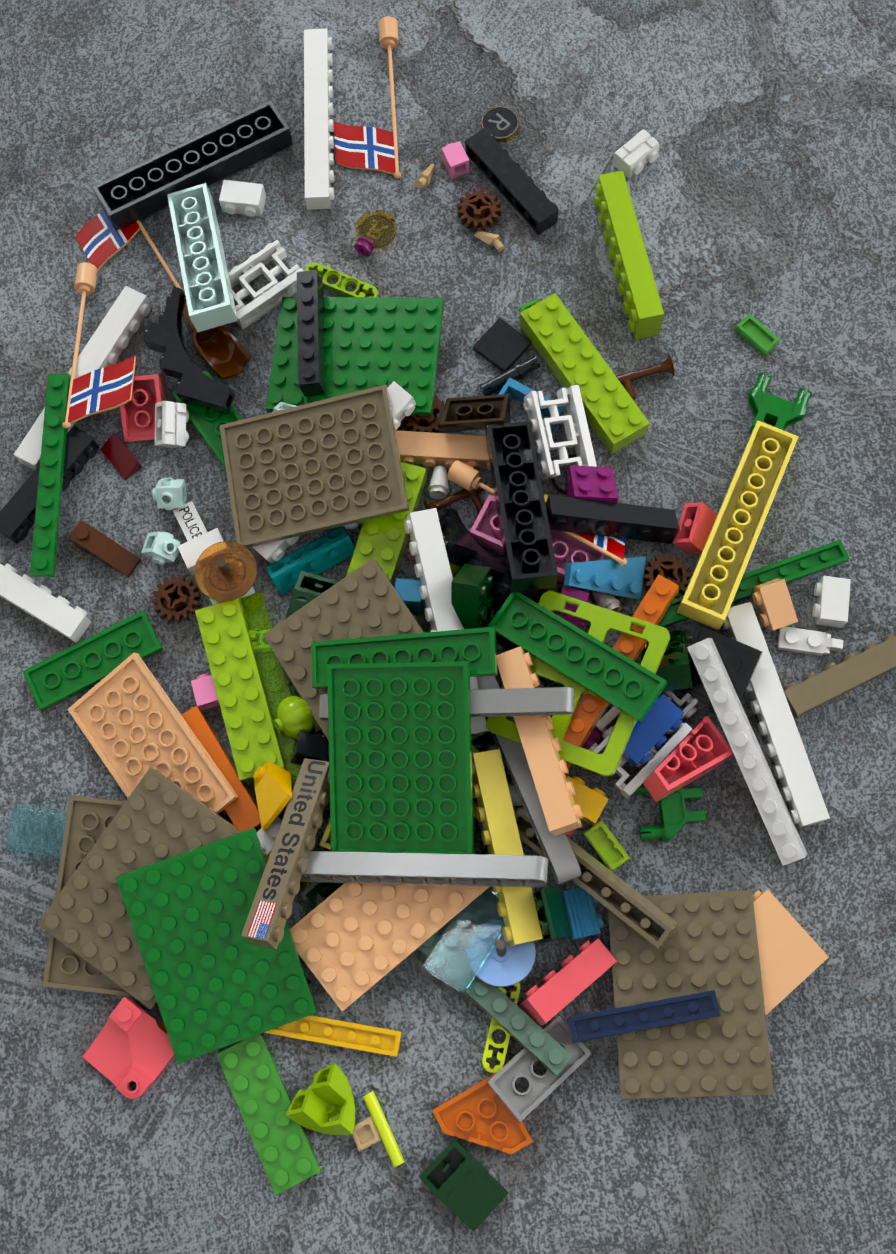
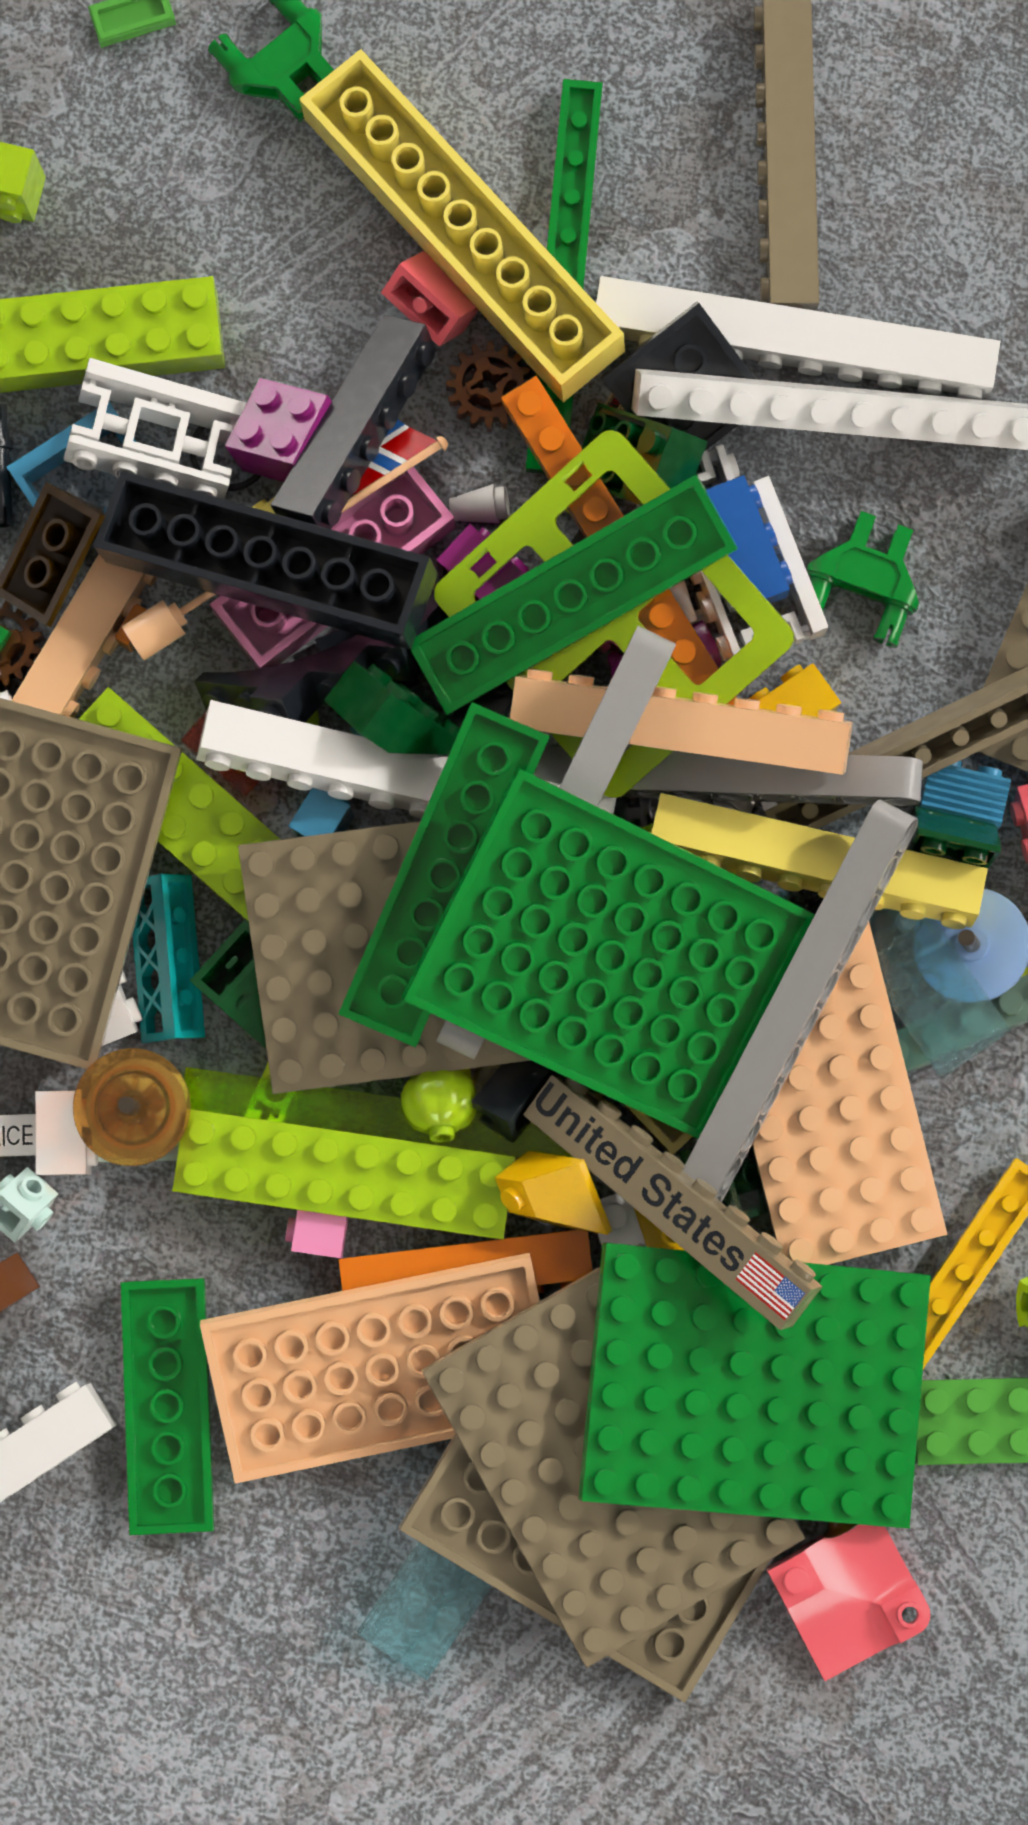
camera: 70 degrees left, 10 degrees up
reddish brown gear [152,575,201,623] -> none
reddish brown piece [423,487,484,513] -> none
white cone [428,466,449,500] -> none
dark azure wing [564,556,646,600] -> none
lime plate [583,820,630,872] -> none
reddish brown piece [616,354,675,400] -> none
coral wedge [643,716,734,802] -> none
light nougat brick [752,579,798,631] -> none
white hinge [777,626,843,656] -> none
white brick [812,576,851,628] -> none

